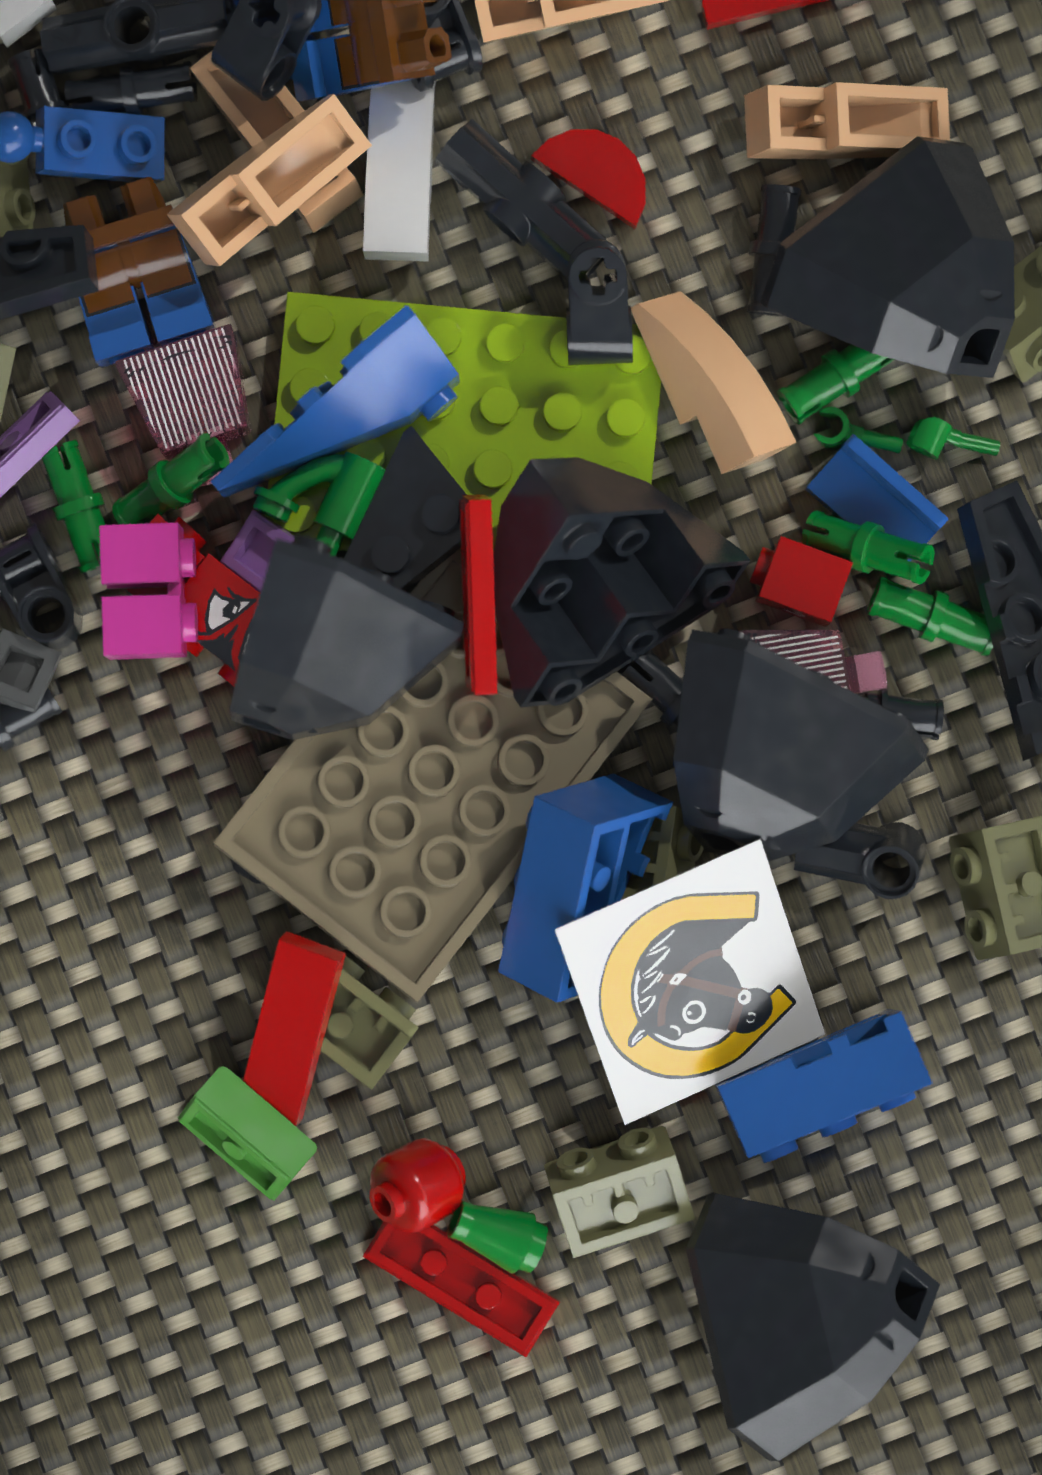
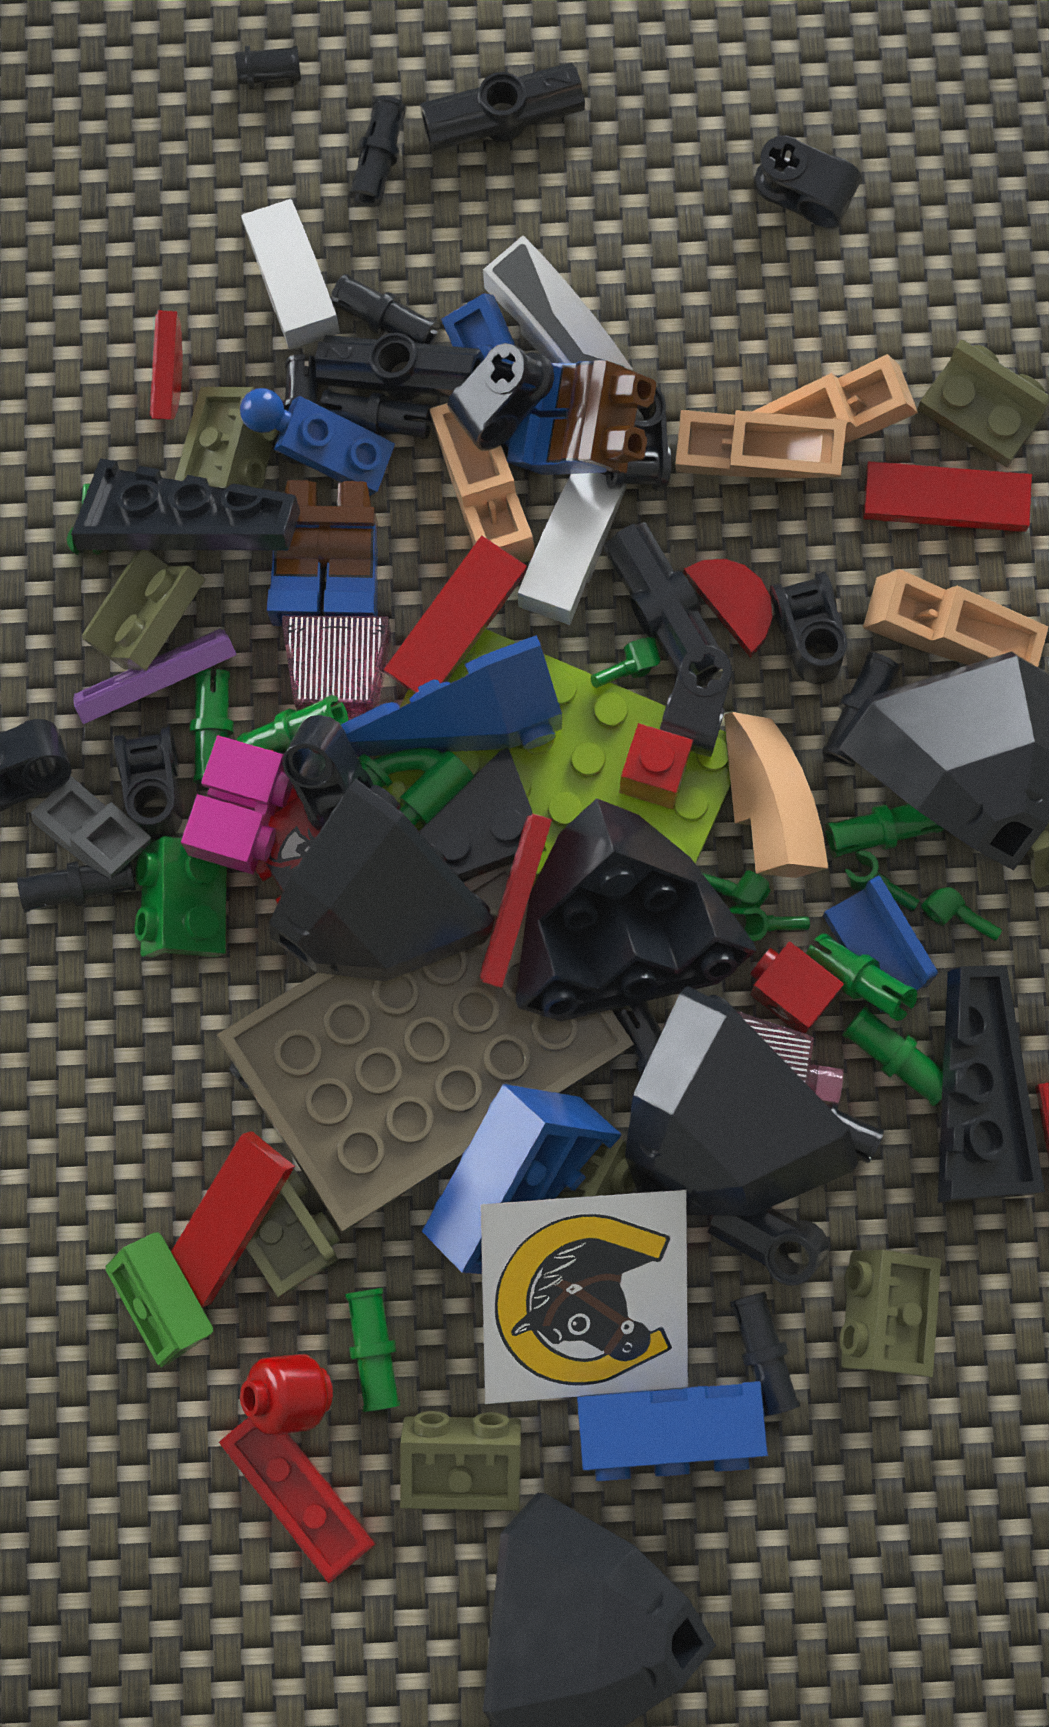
camera: 20 degrees right, 10 degrees down
light nougat slope [167,94,372,266] -> none
green cone [447,1201,548,1274] -> none
none -> green bracket [135,836,227,958]
none -> black piece [282,715,374,831]
none -> green pin [345,1288,401,1412]
none -> red tile [383,535,528,694]
none -> green hand [590,637,661,688]
none -> red brick [619,723,693,809]
none -> green hand [702,870,771,908]
none -> green hand [729,905,810,941]
none -> black pin [730,1291,800,1417]
none -> black piece [769,570,847,684]

